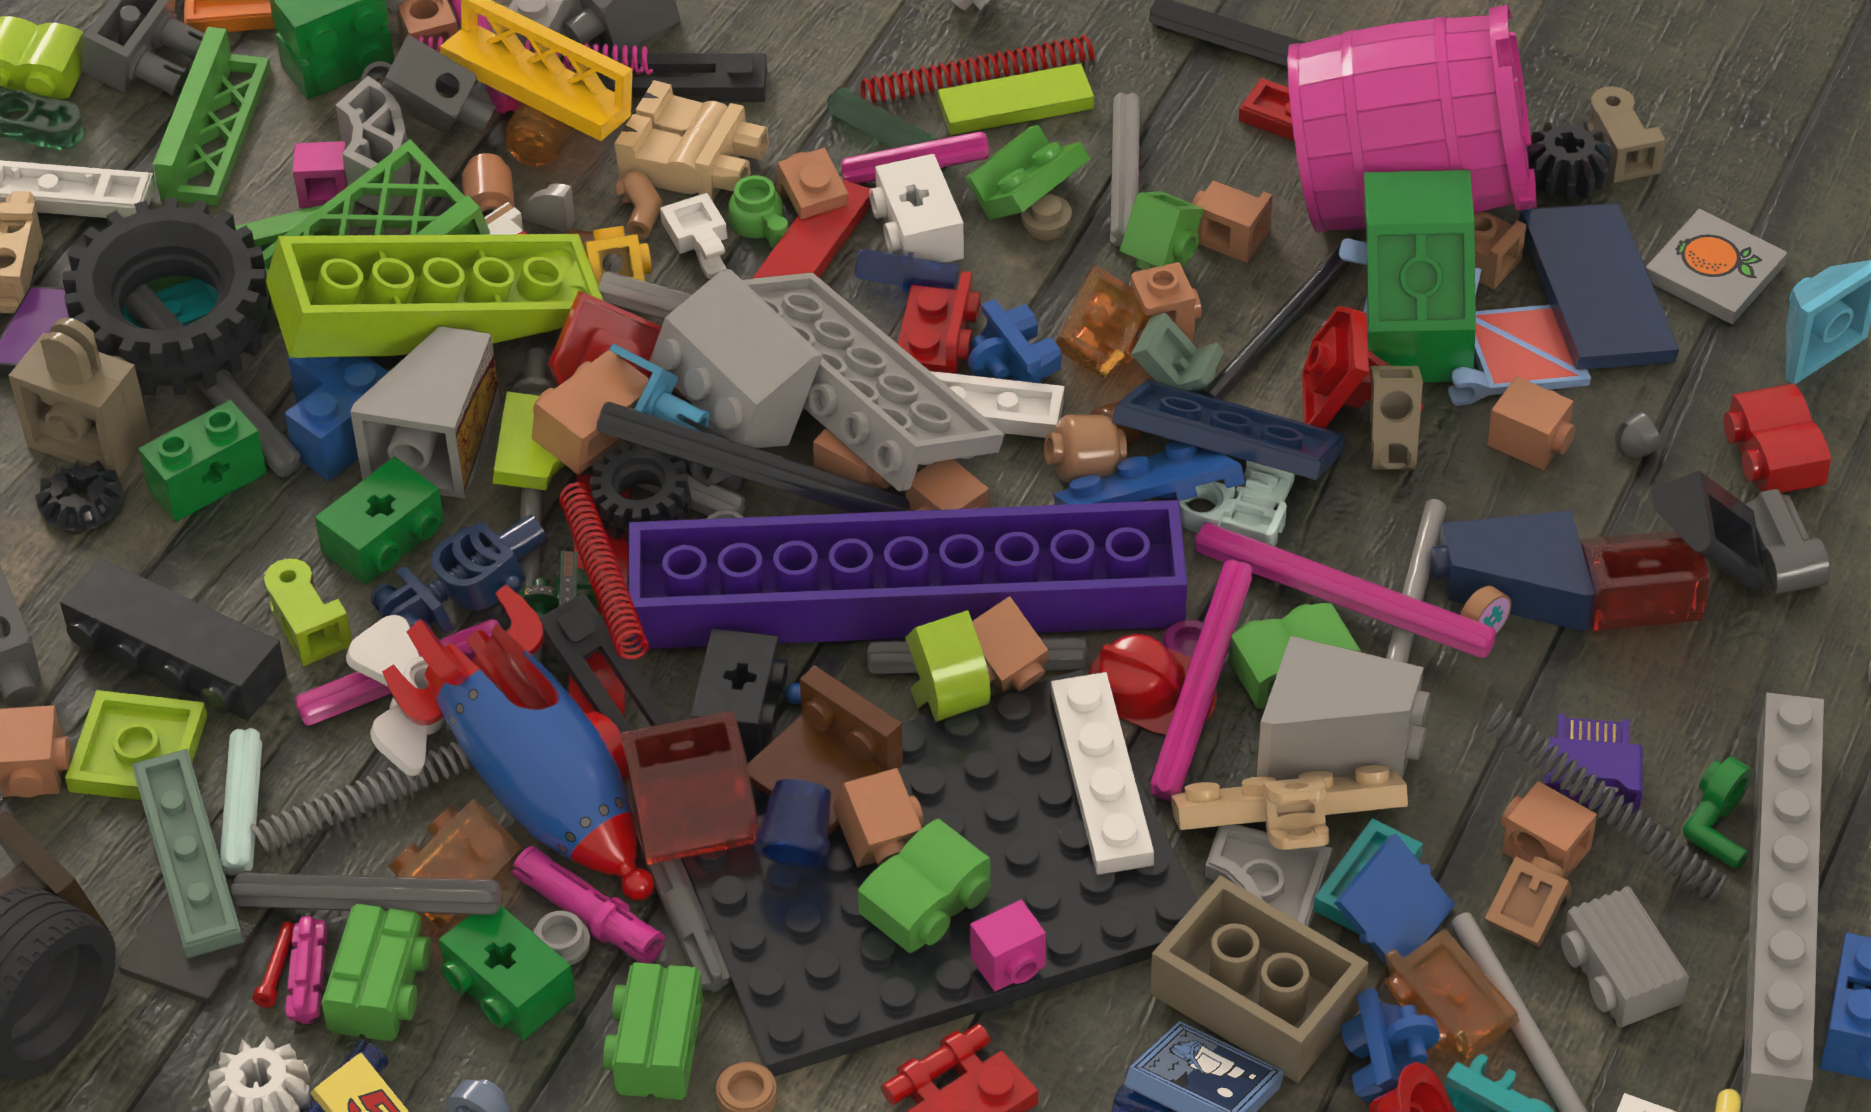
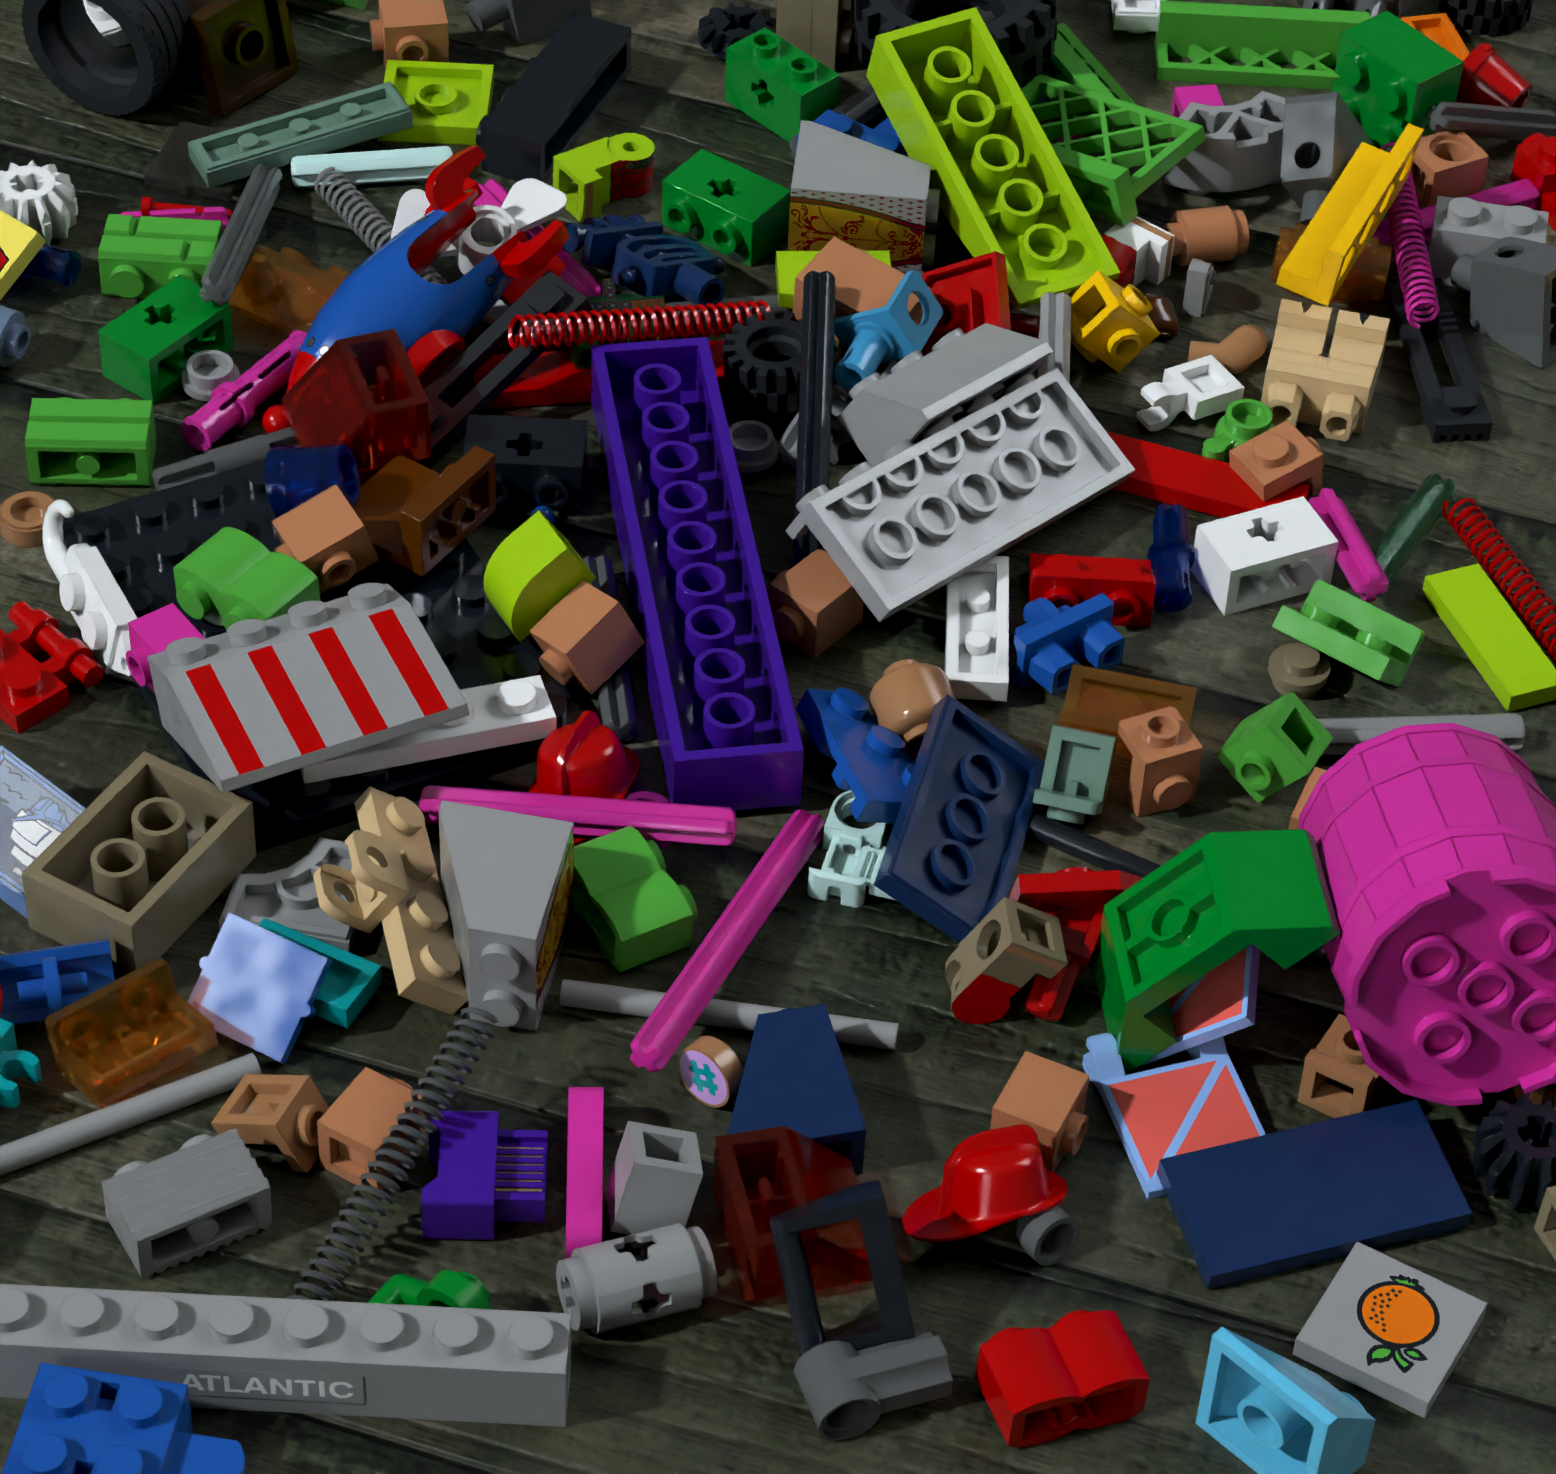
camera: 80 degrees right, 5 degrees down
none -> white plate [42,499,137,676]
none -> light grey slope [147,583,469,793]
none -> light grey piece [556,1223,717,1334]
none -> dark pink beam [566,1087,604,1258]
none -> light grey brick [605,1121,703,1235]
none -> red piece [902,1124,1068,1243]

